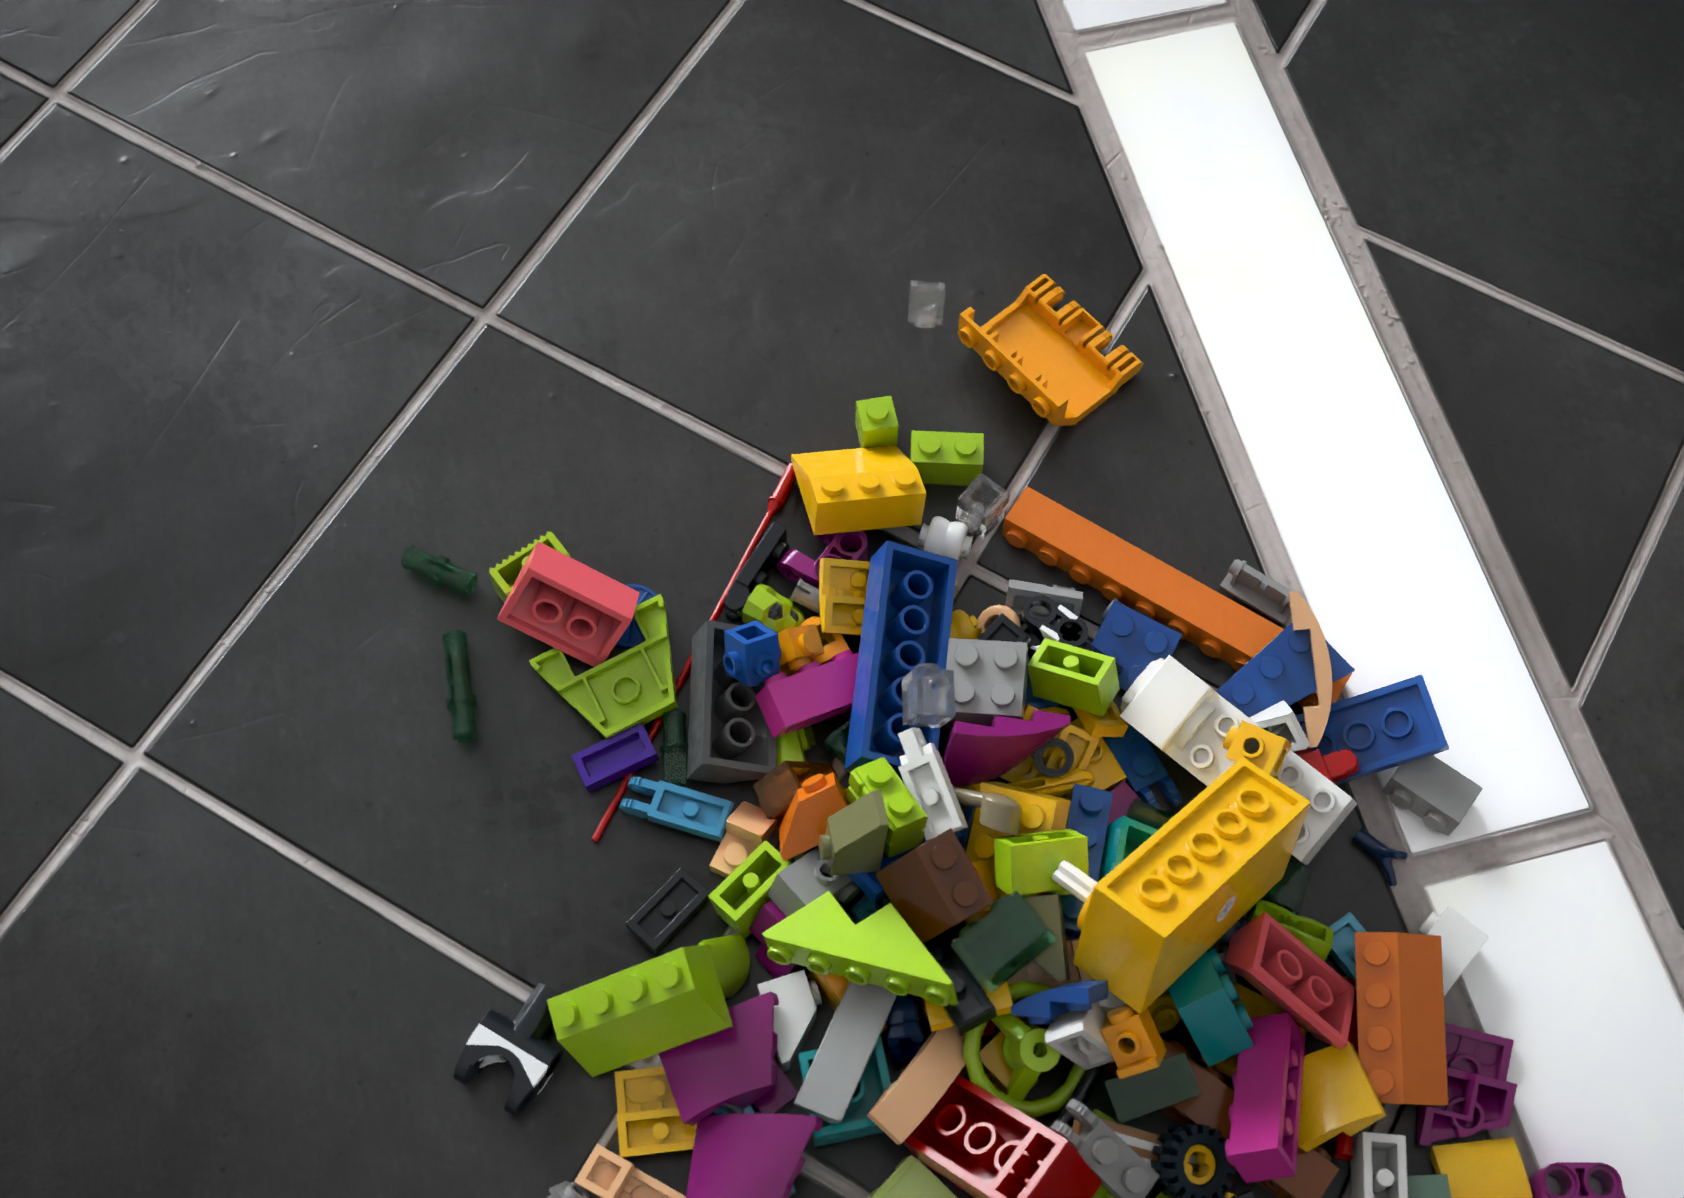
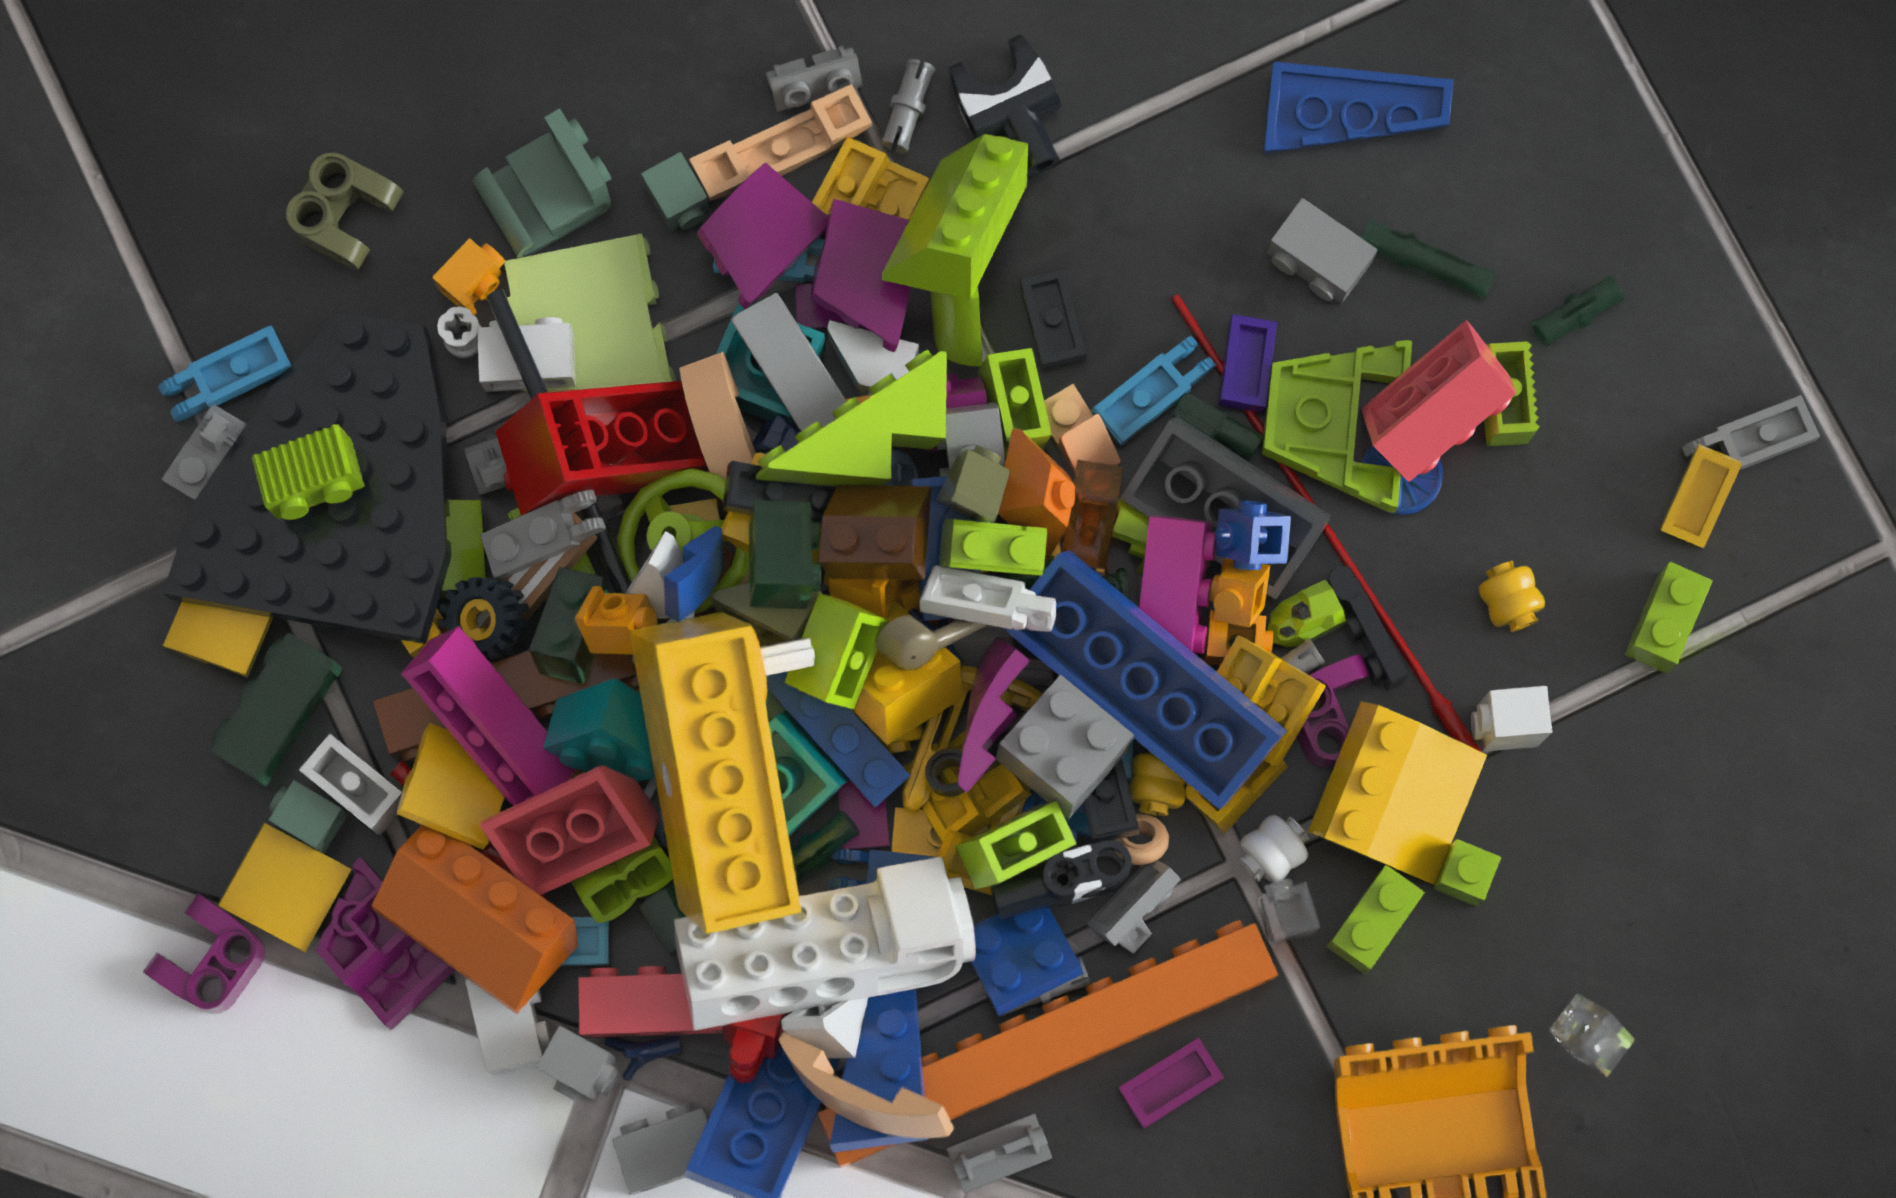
camera: 125 degrees right, 15 degrees up
clear brick [902,663,955,728] -> none
yellow brick [1223,720,1291,779] -> none
none -> light grey brick [536,1025,620,1103]
none -> coral brick [579,966,724,1038]
none -> light grey pin [880,59,935,154]
none -> magenta tile [1118,1037,1224,1129]
none -> blue wing [1263,62,1454,154]
none -> light grey brick [1267,198,1378,304]
none -> white brick [1471,686,1552,752]
none -> yellow piece [1479,561,1545,632]
none -> lime brick [1624,562,1713,674]
none -> yellow tile [1660,444,1742,548]
none -> light grey hinge [1682,395,1820,470]

